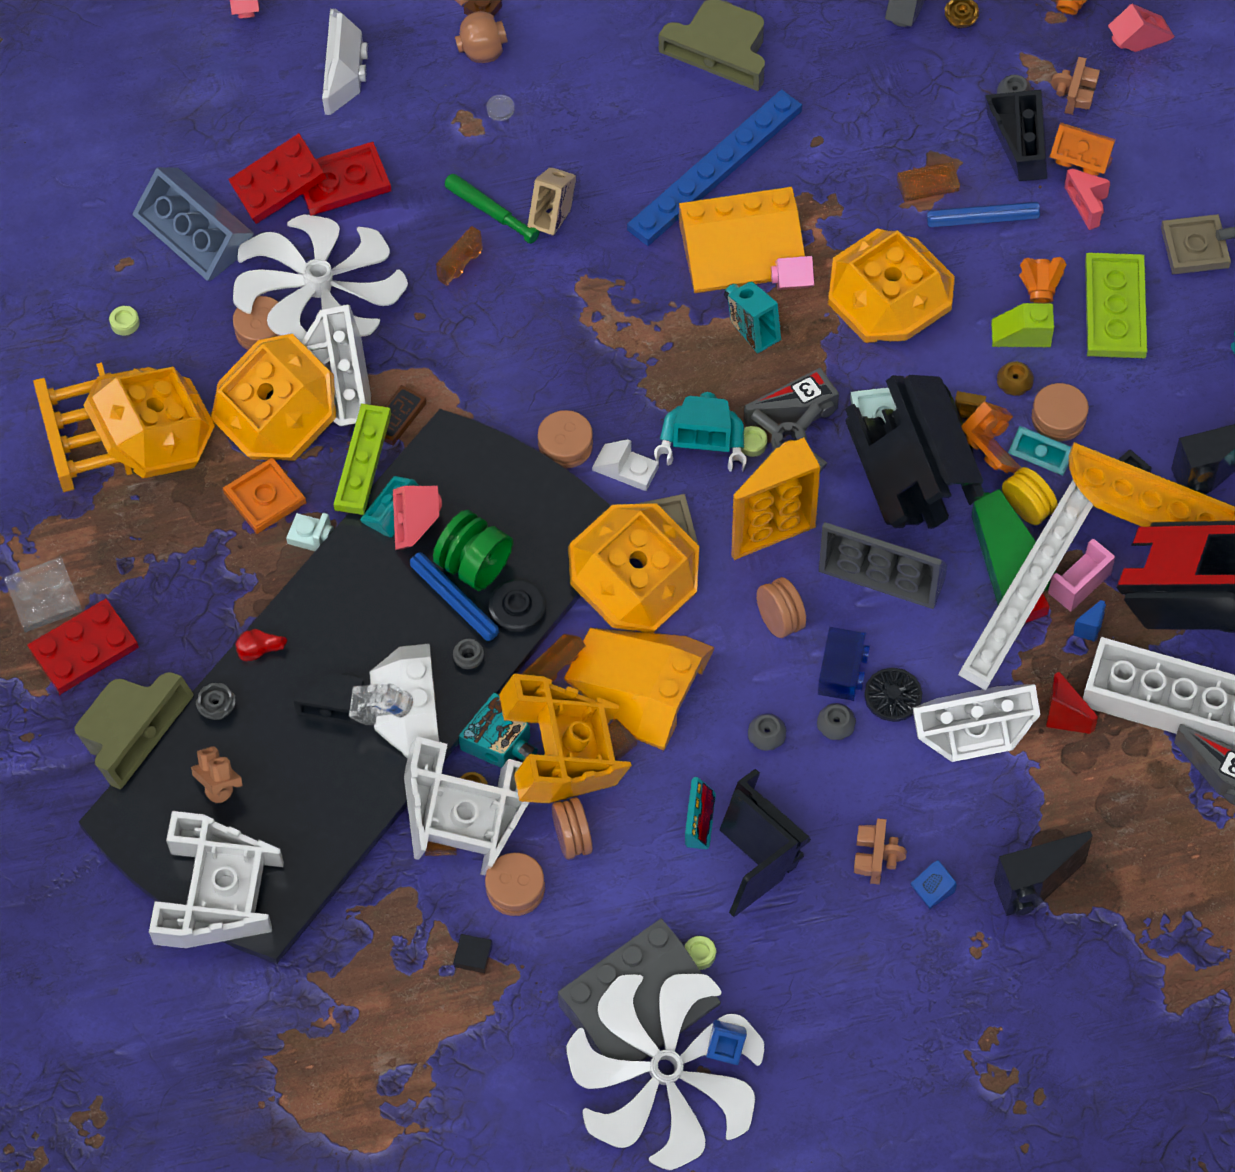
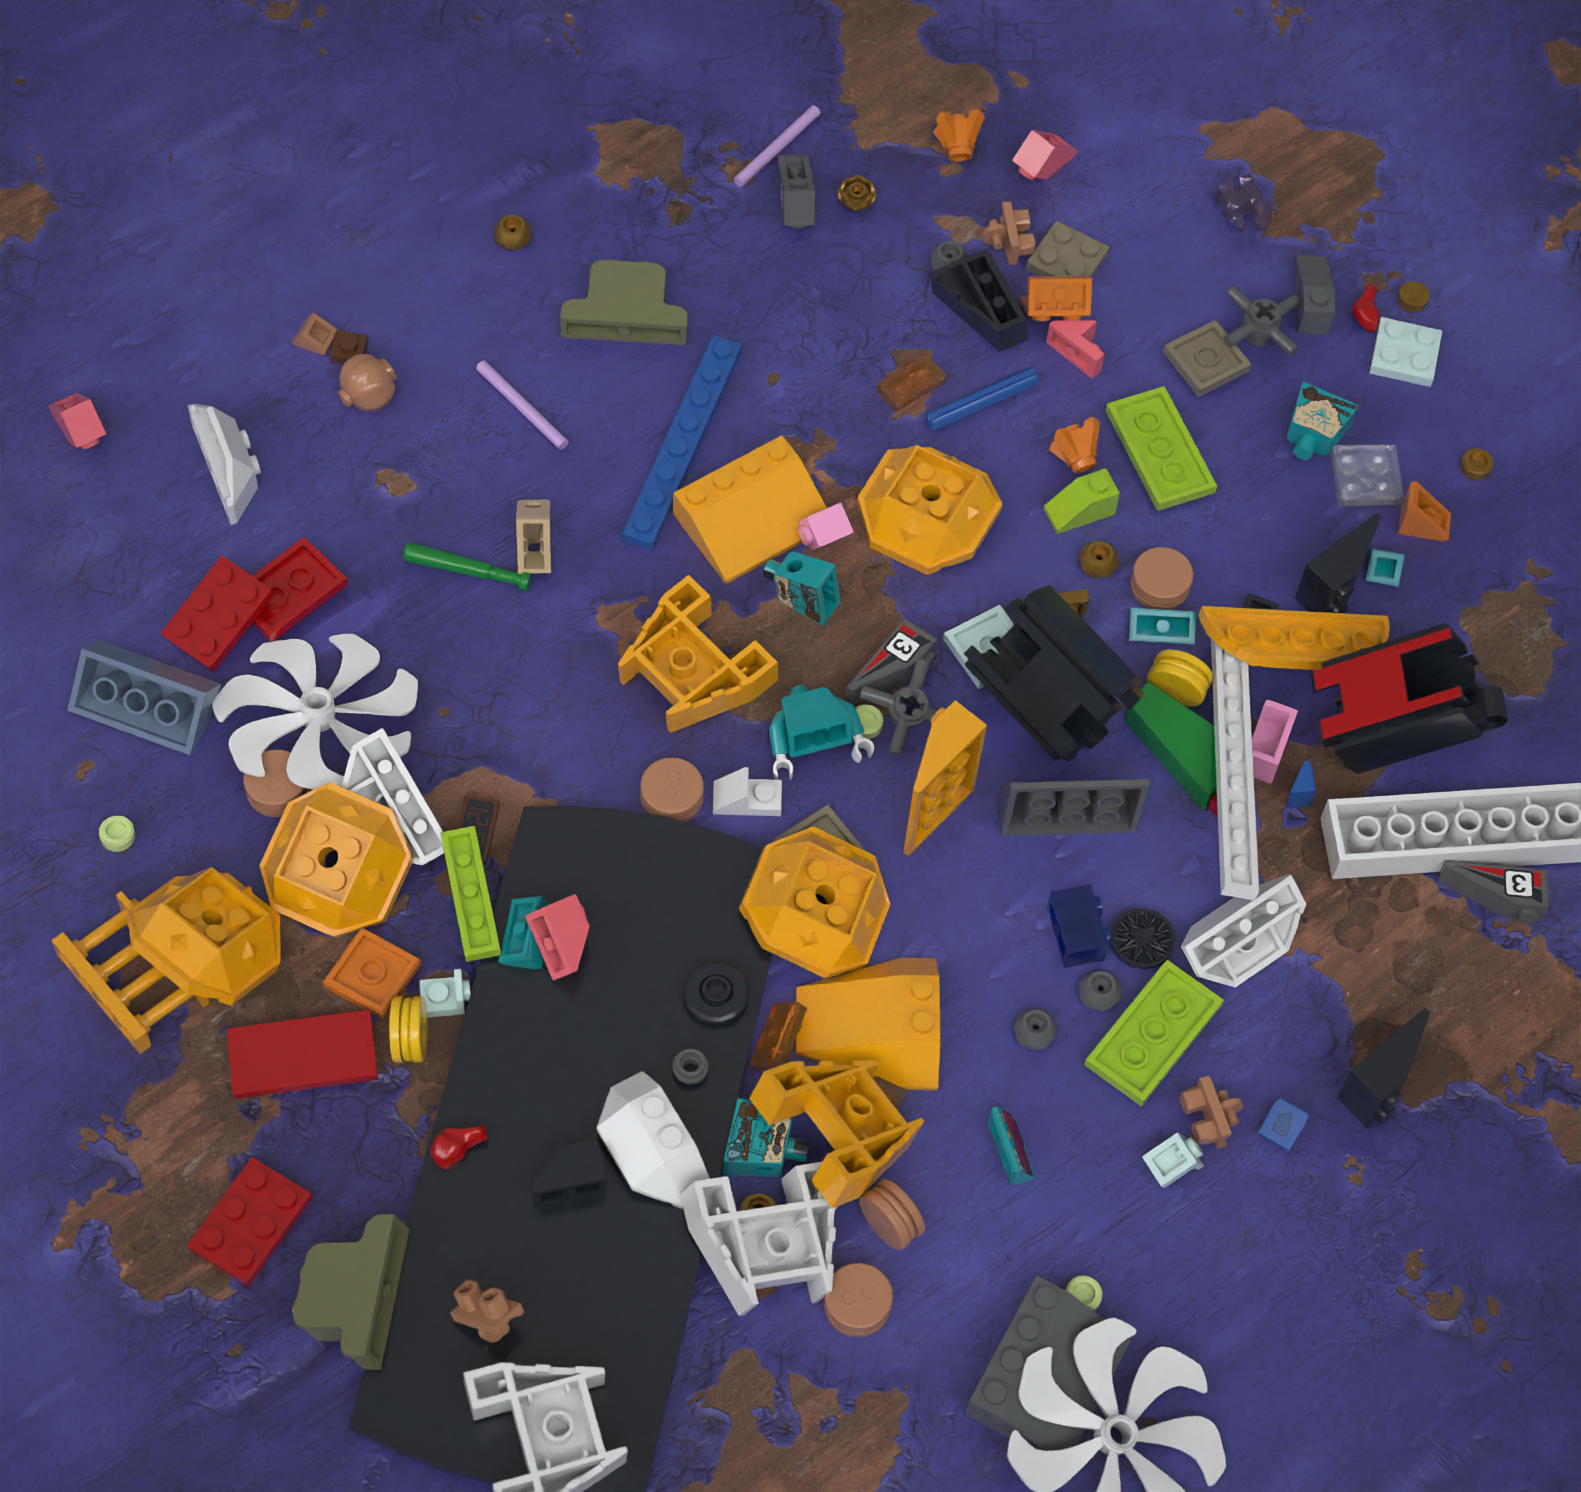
camera: 30 degrees left, 0 degrees up
clear plate [4,557,82,632] -> none
dark grey plate [196,683,235,720] -> none
clear leg [349,683,413,725] -> none
blue axle [410,552,499,641] -> none
green wheel [433,509,513,591] -> none
clear orange plate [436,226,483,286] -> none
black tile [453,934,493,973] -> none
clear piece [486,95,515,121] -> none
blue slope [706,1020,747,1065] -> none
black piece [720,769,811,917] -> none
nougat head [757,577,806,638] -> none
orange bracket [961,401,1021,474] -> none
red slope [1046,672,1098,734] -> none
none -> red tile [227,1010,378,1099]
none -> yellow head [389,996,428,1063]
none -> lavender bar [476,360,569,450]
none -> light orange wedge [618,575,778,733]
none -> dark tan plate [1026,221,1110,278]
none -> lime plate [1084,960,1224,1107]
none -> light aqua bracket [1142,1133,1204,1188]

